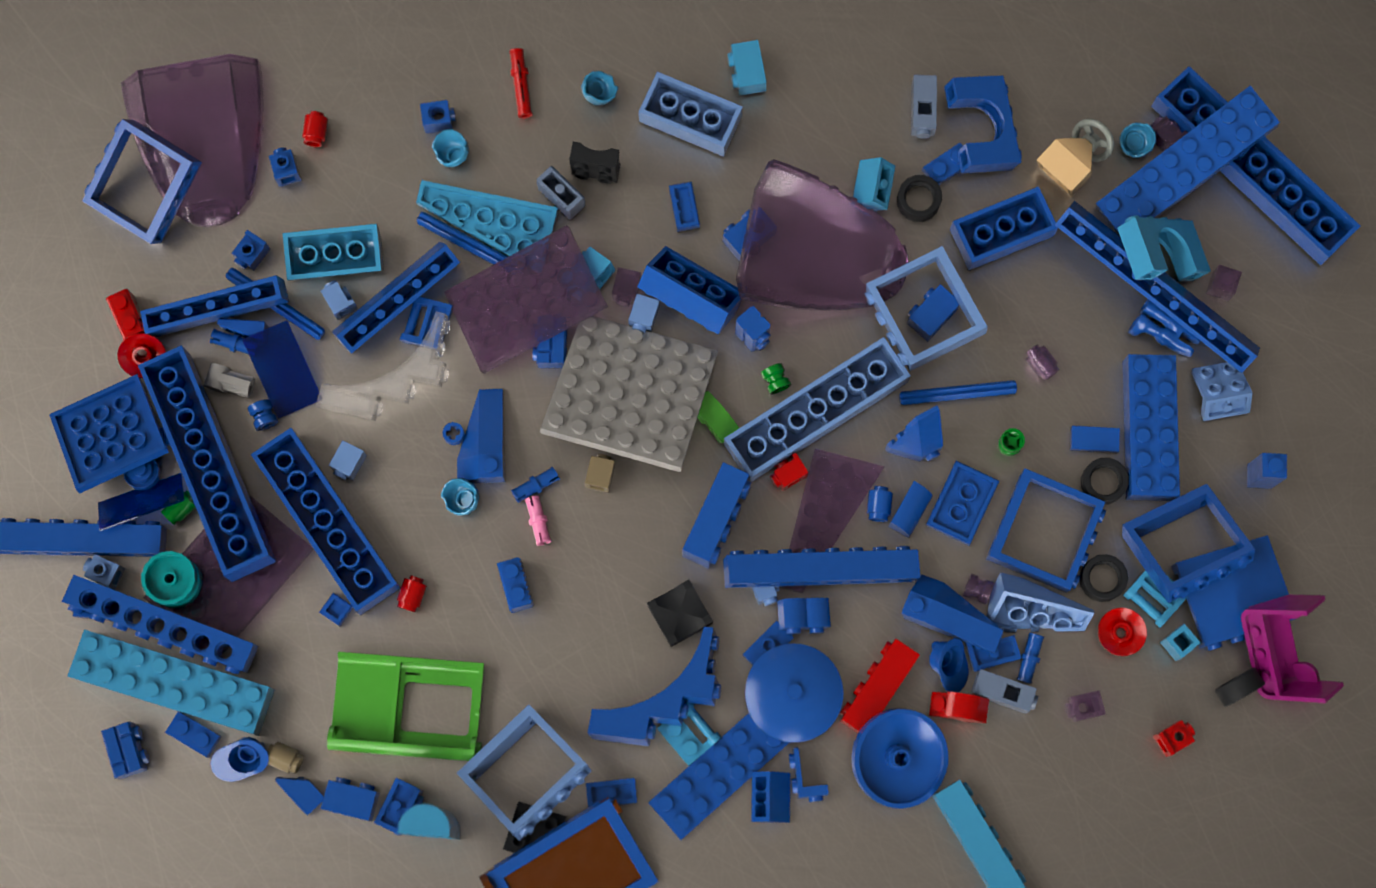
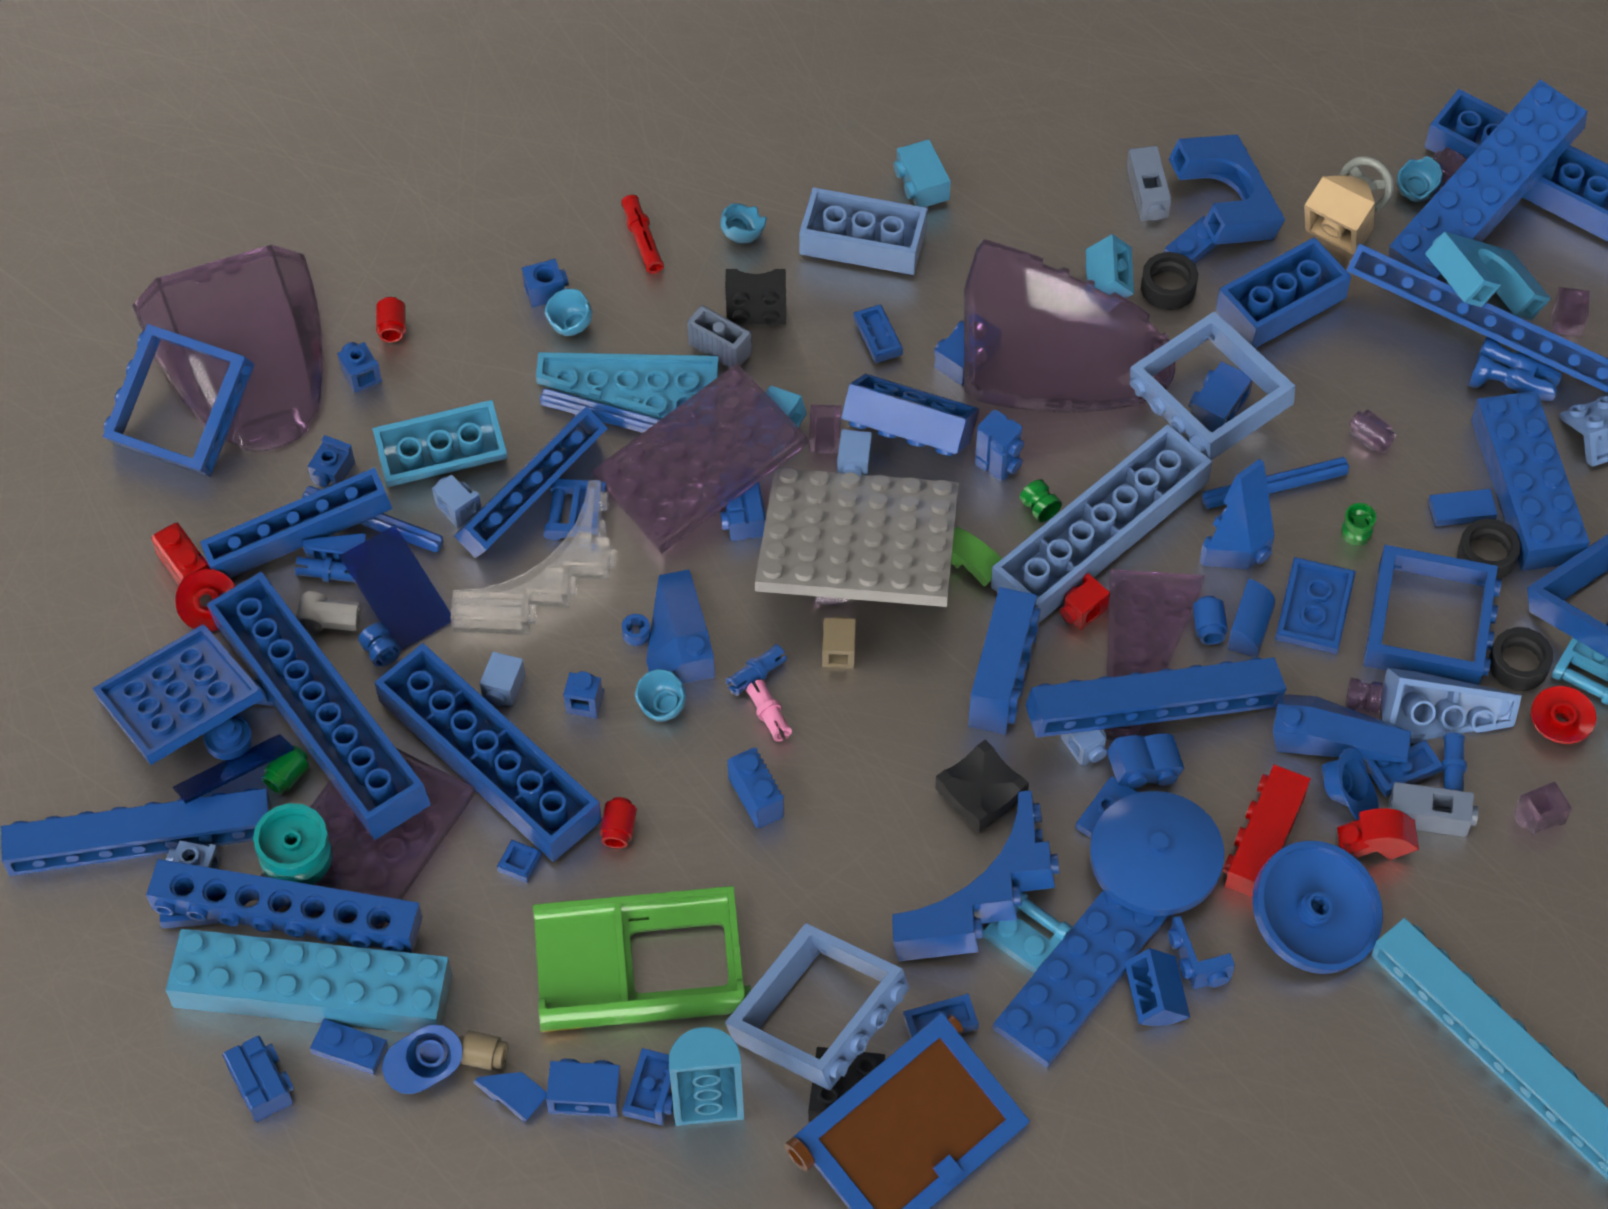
camera: 10 degrees left, 20 degrees down
none -> blue brick [563,671,605,719]

